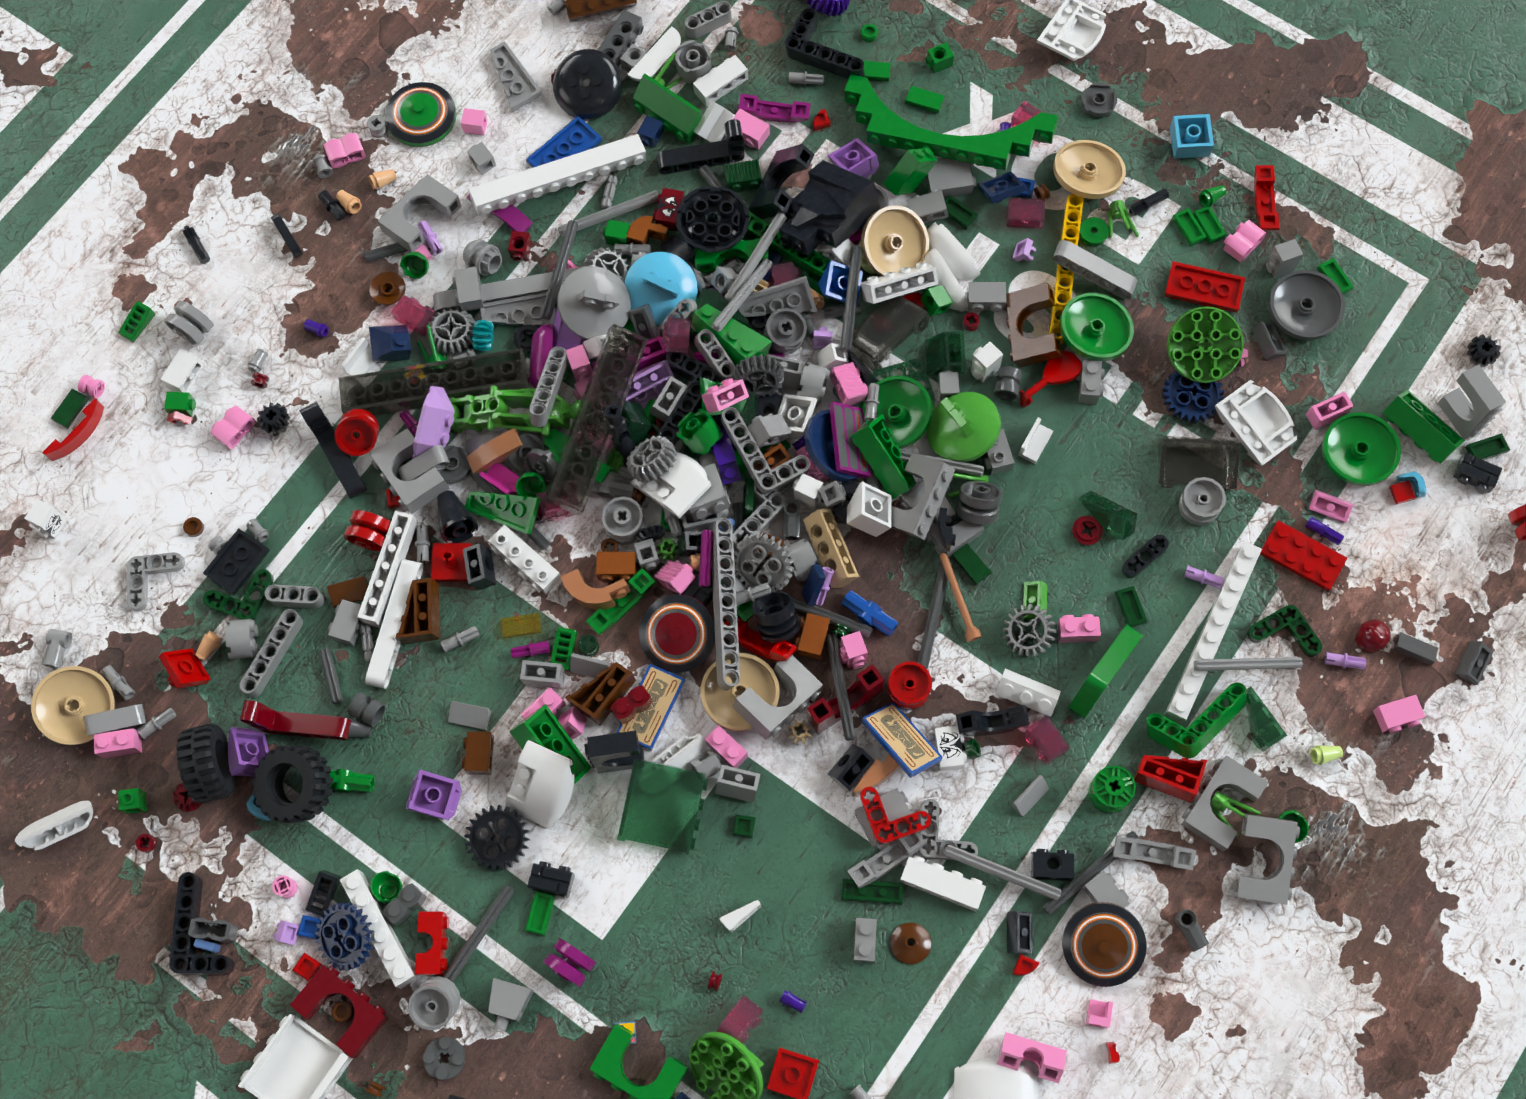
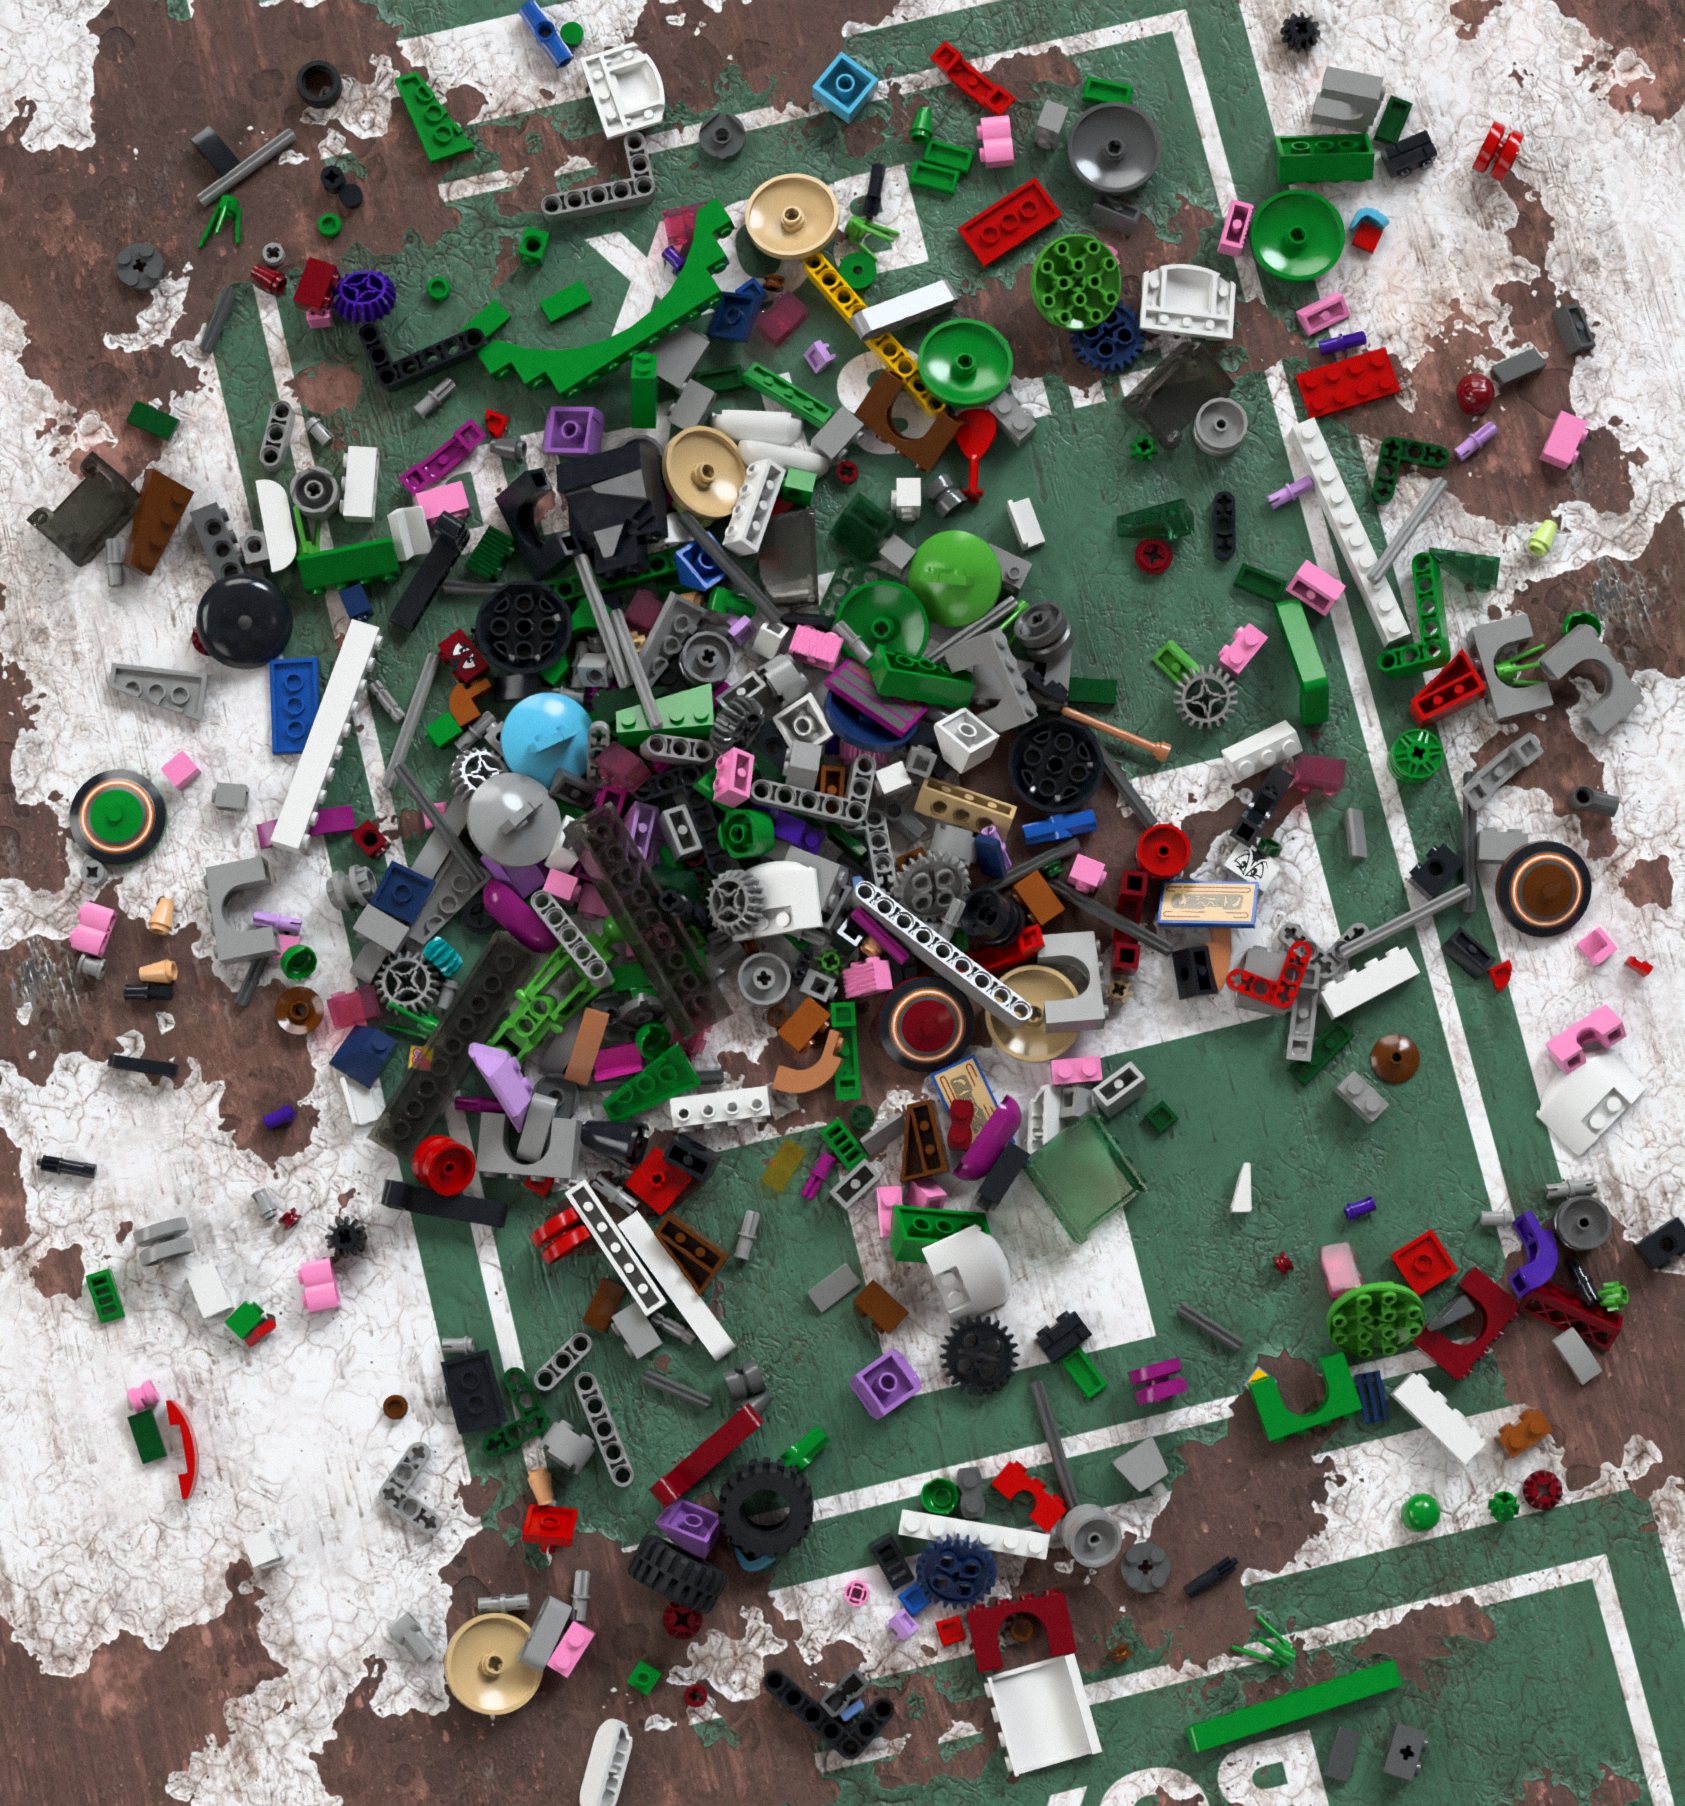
camera: 55 degrees left, 10 degrees up
none -> dark blue plate [370,860,436,926]
none -> dark grey cone [490,438,527,461]
none -> light grey beam [541,131,656,223]
none -> green piece [706,586,757,620]
none -> green tile [741,361,835,429]
none -> magenta brick [952,1094,1022,1181]
none -> black brick [1007,717,1104,813]
none -> green gear [1128,433,1158,464]
none -> dark grey axle [1177,1303,1244,1351]
none -> bright pink brick [1286,560,1346,616]

